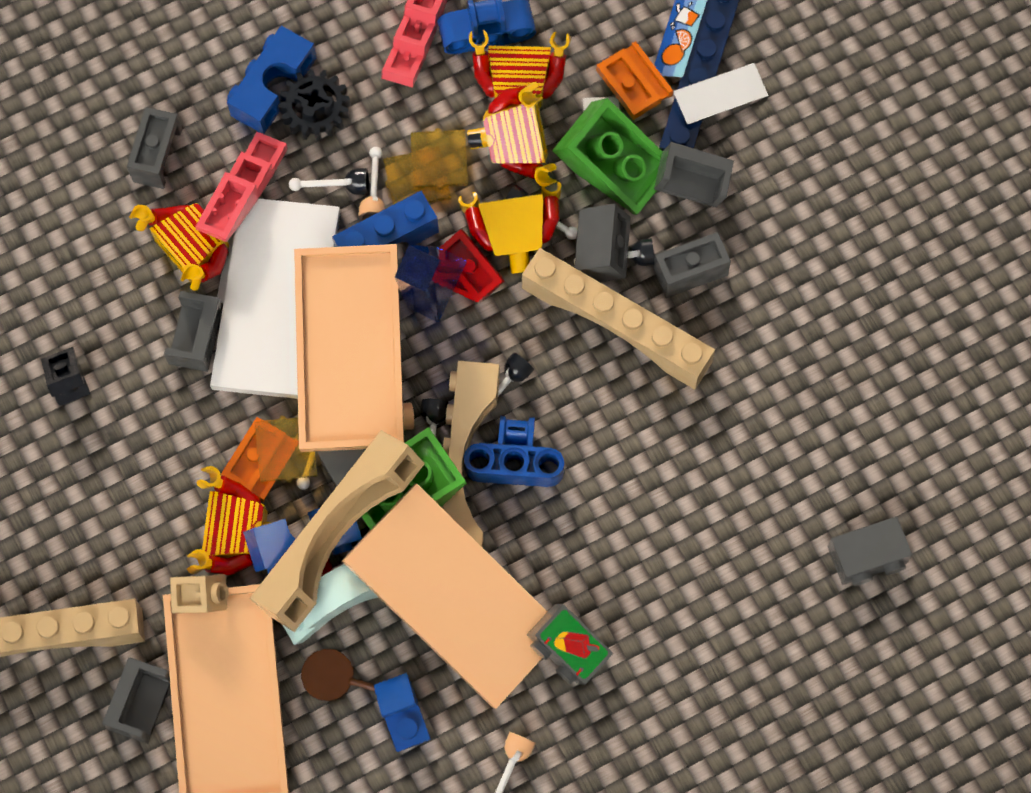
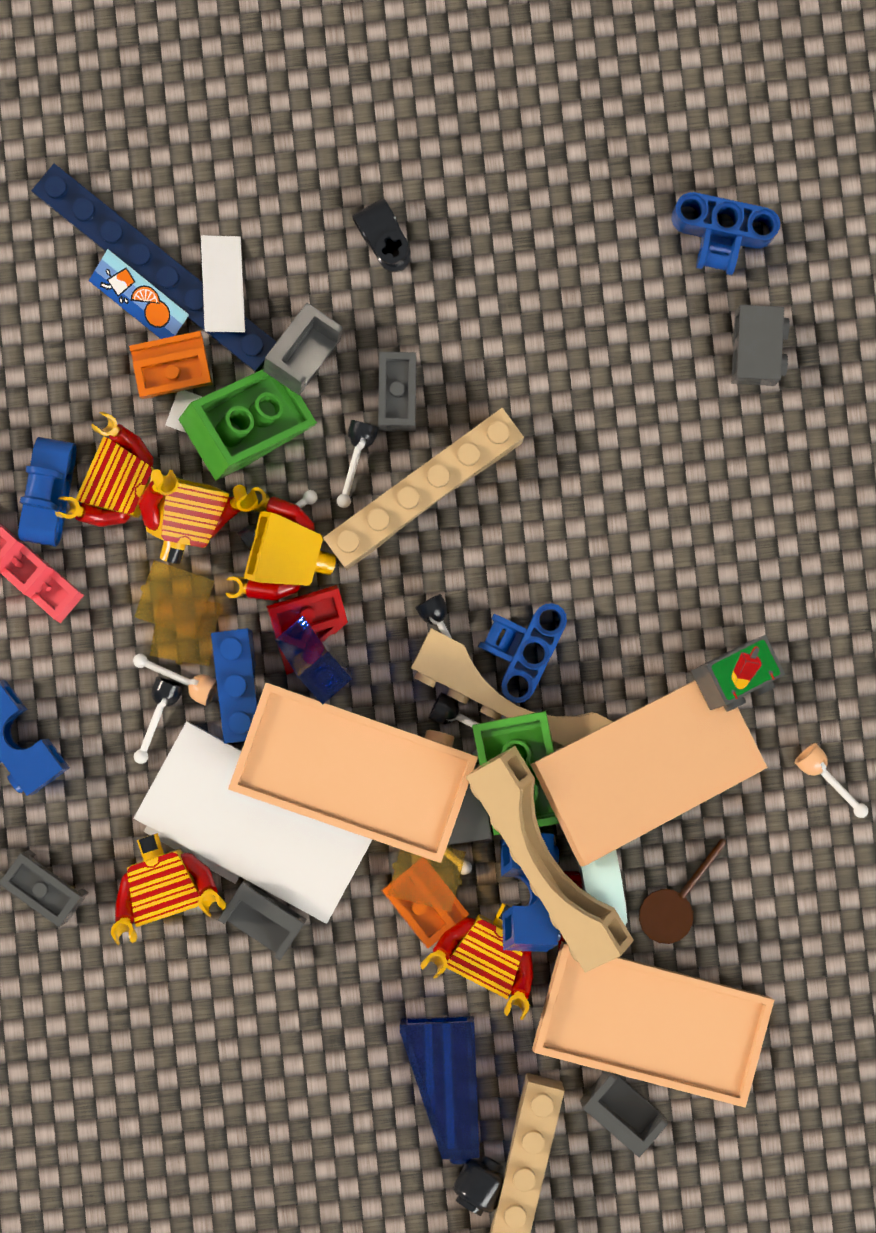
camera: 65 degrees left, 15 degrees up
black slope [41,347,90,405] -> none
tan bracket [170,574,228,613] -> none
coral slope [195,132,287,242] -> none
black gear [278,69,351,141] -> none
blue slope [374,673,431,752] -> none
dark grey panel [575,204,631,282] -> none
none -> black piece [352,198,411,272]
none -> clear blue slope [400,1016,480,1165]
none -> black head [453,1156,504,1216]
none -> blue piece [671,192,780,276]

